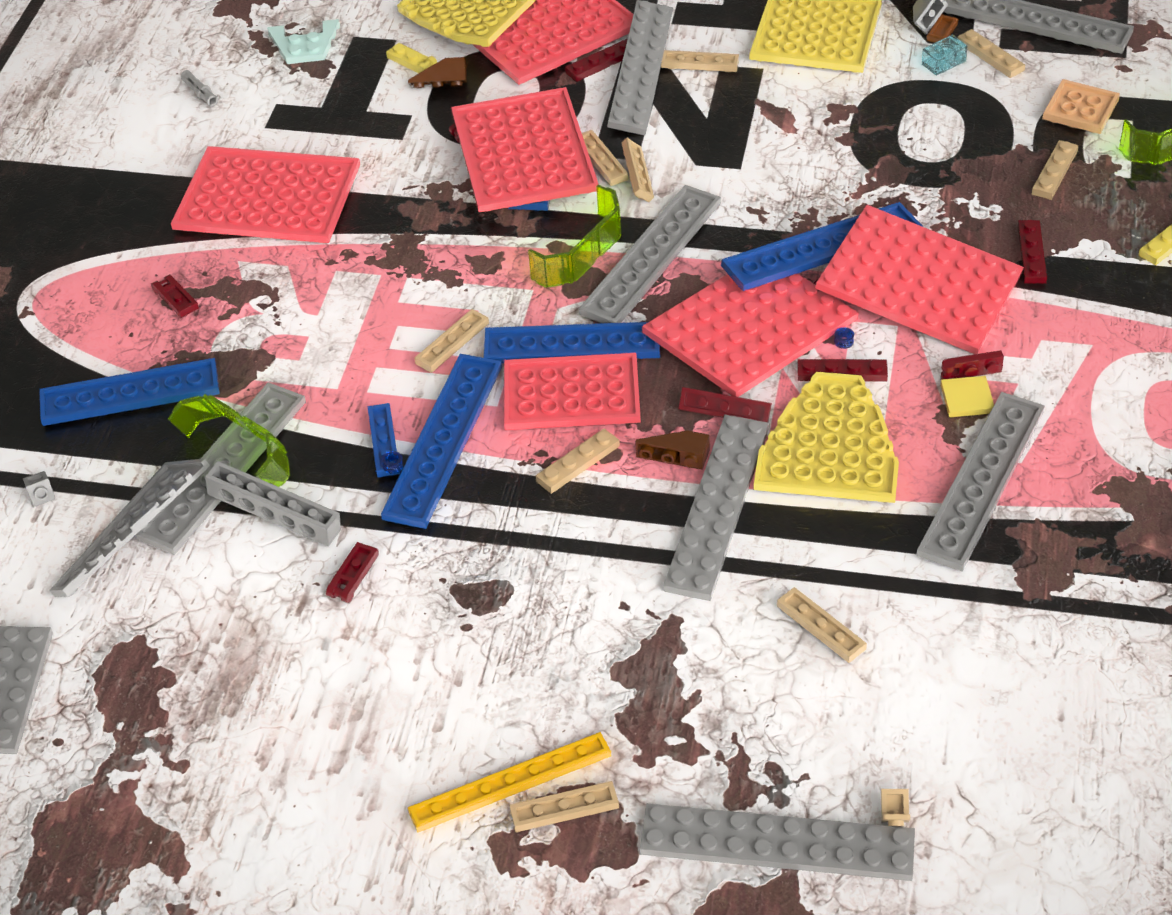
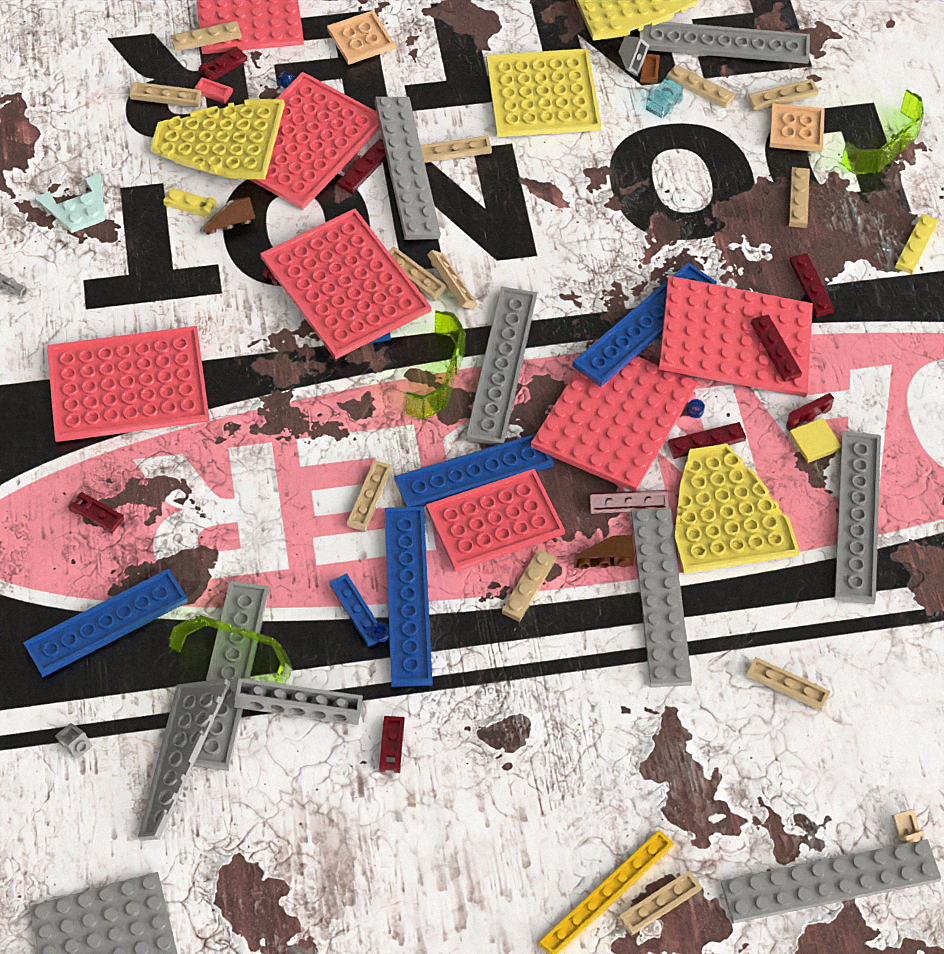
camera: 25 degrees left, 10 degrees up
none -> tan plate [747,79,819,111]
none -> dark red plate [751,314,802,382]

